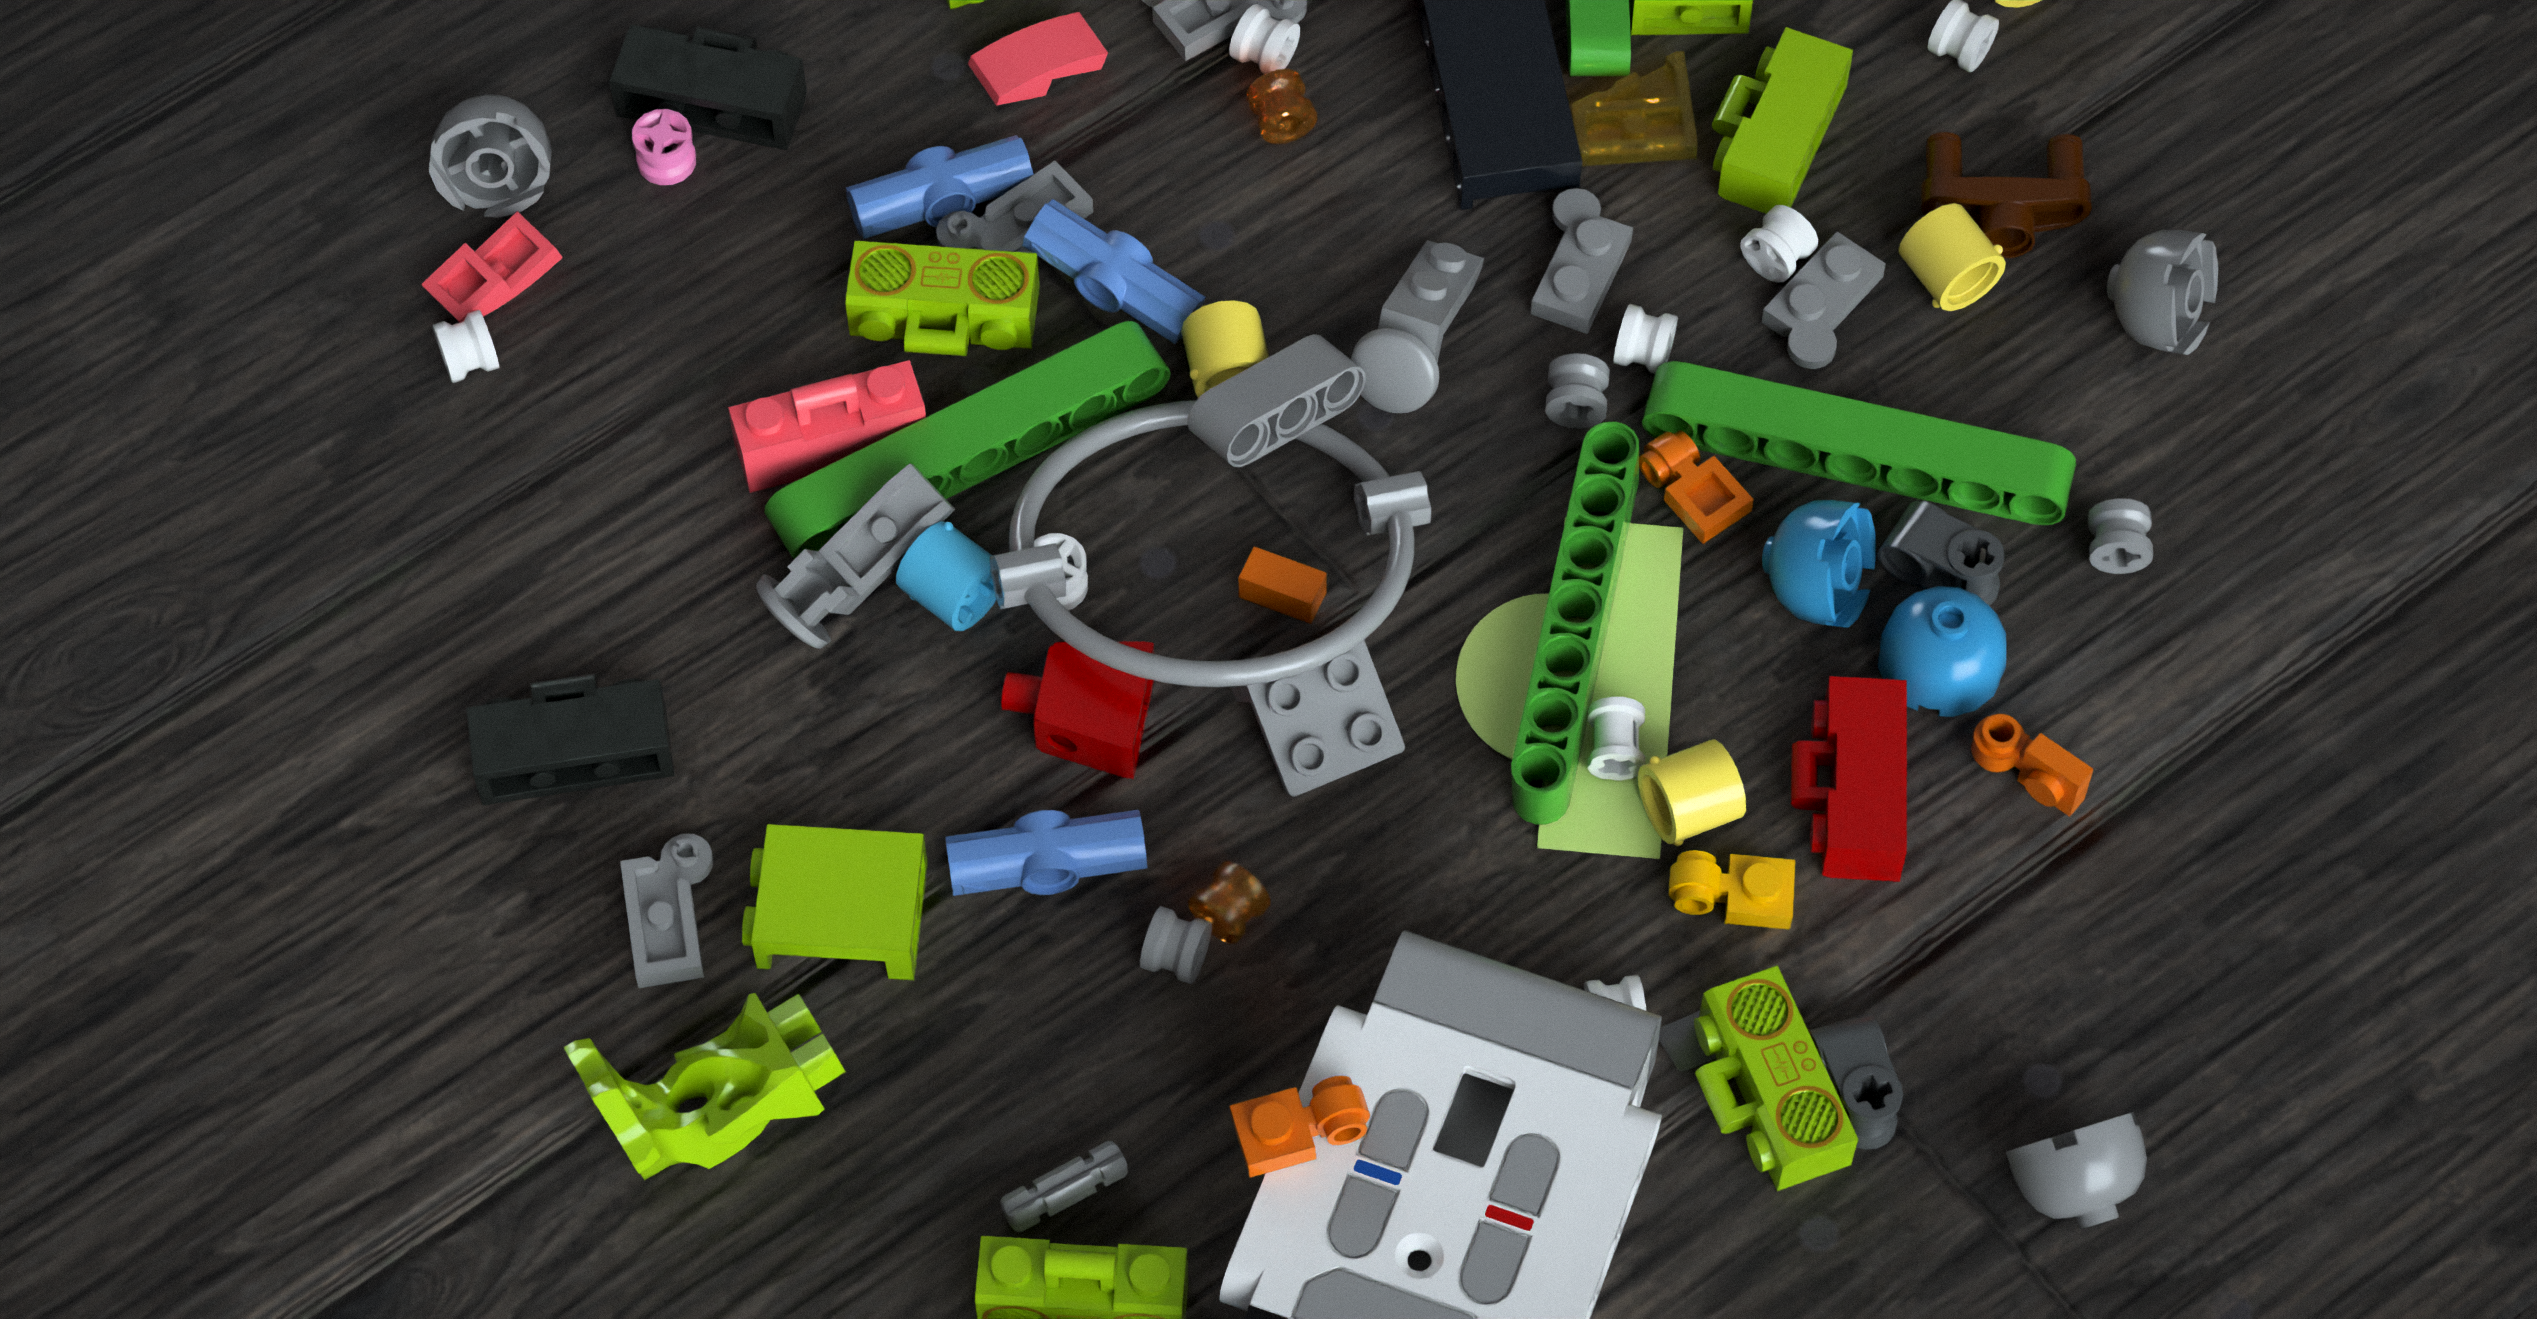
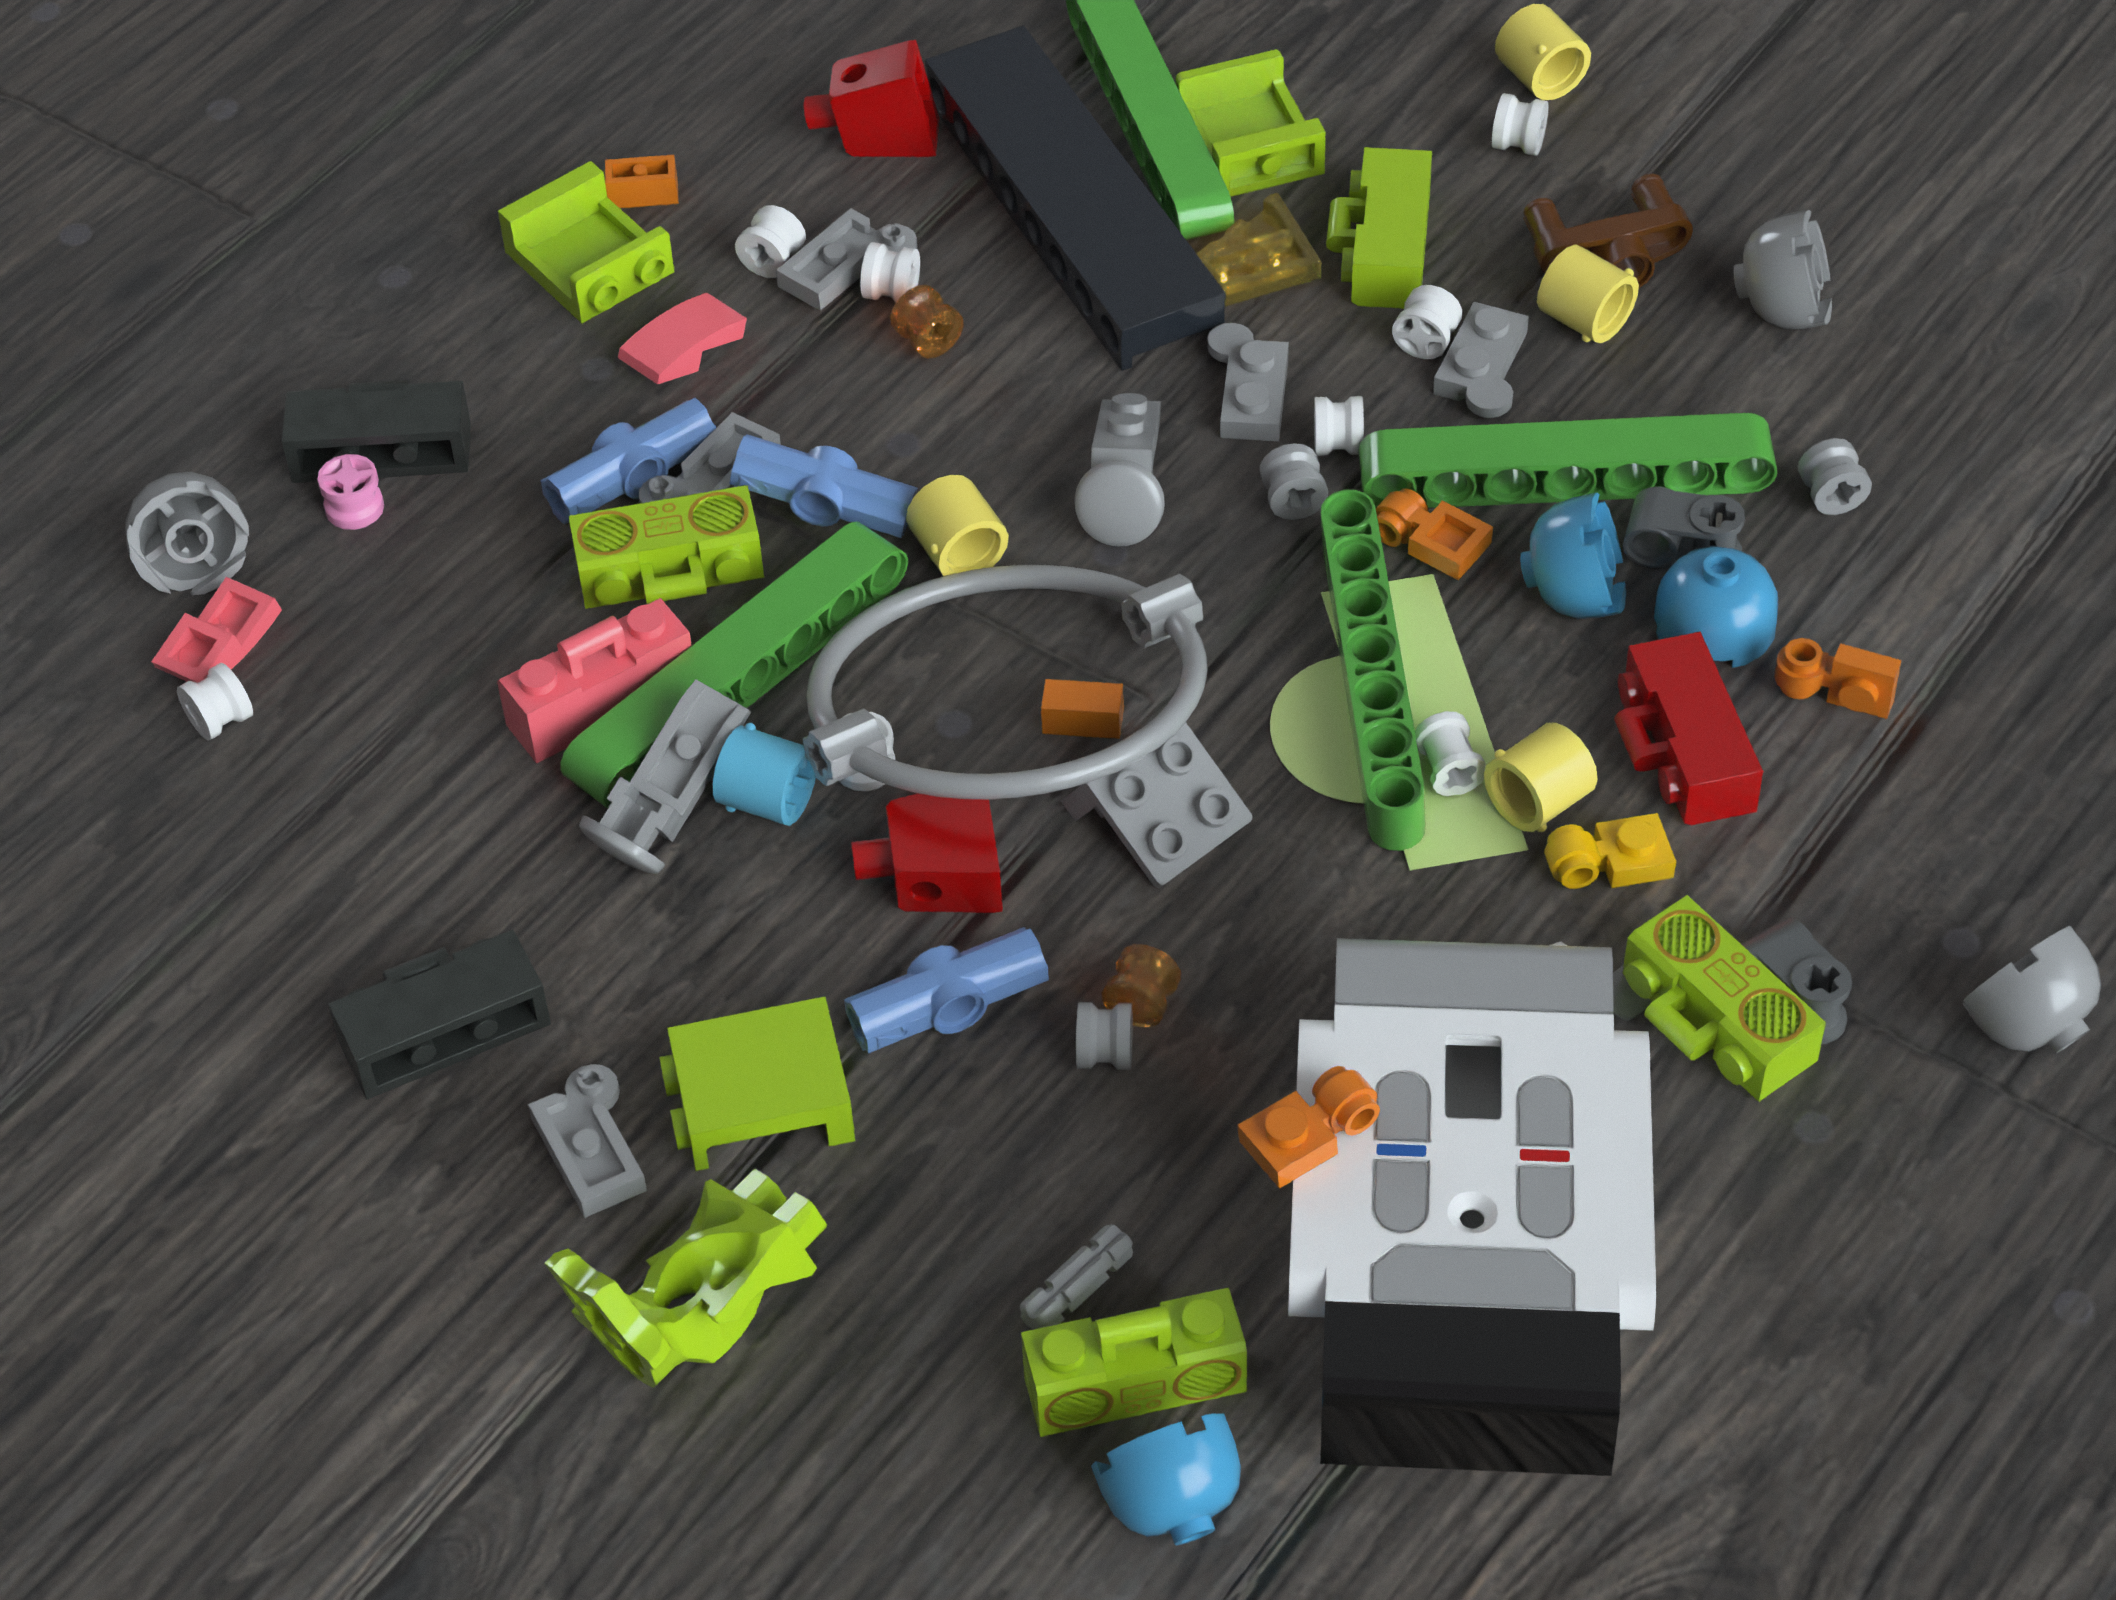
camera: 15 degrees left, 10 degrees down
light grey beam [1187,334,1366,467] -> none

